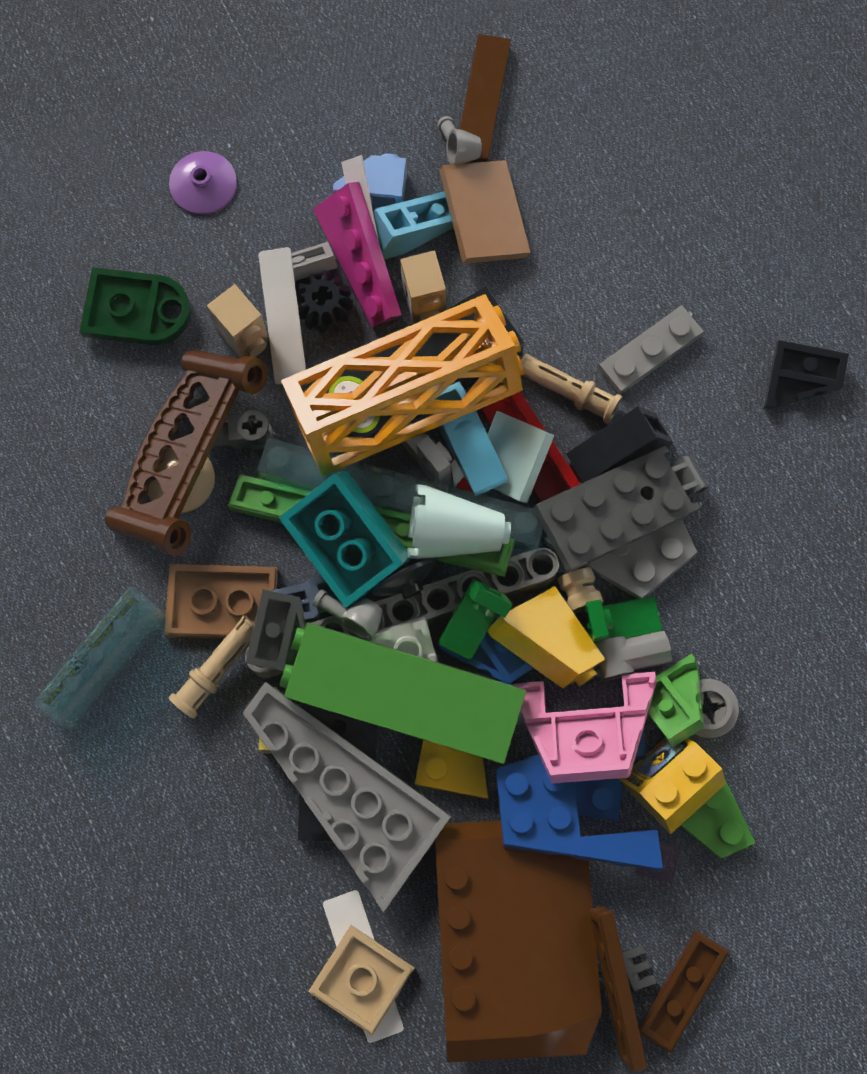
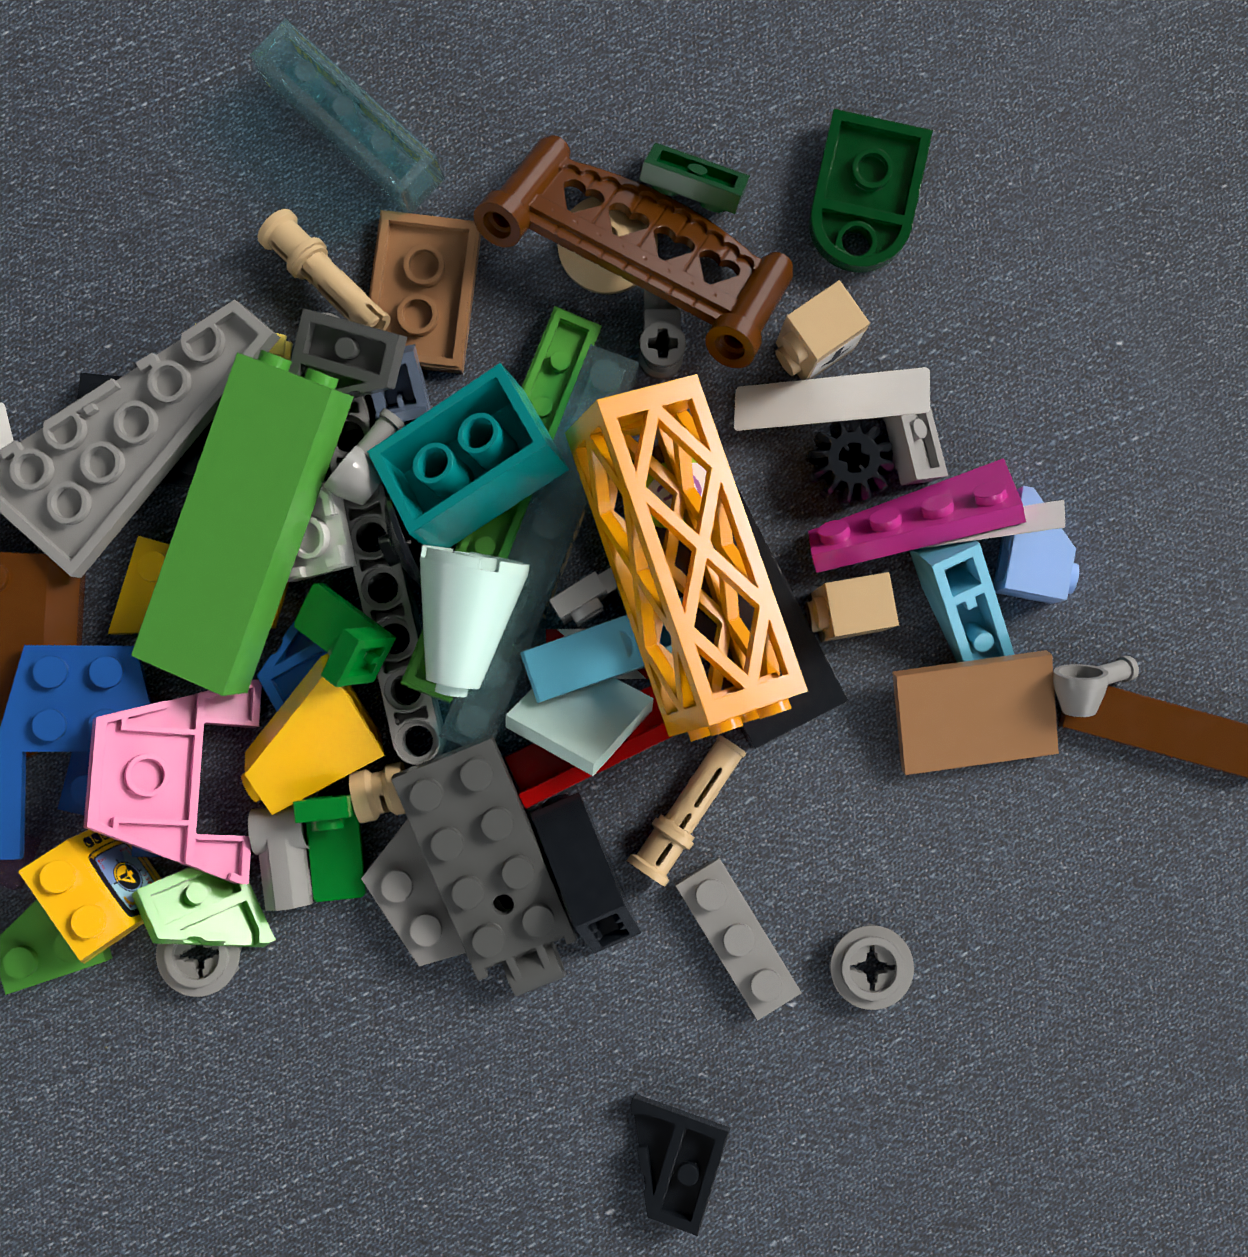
camera: 90 degrees right, 10 degrees up
medium lavender dish [169,151,237,215] -> none
none -> dark green plate [639,142,750,214]
none -> light grey gear [829,924,914,1010]

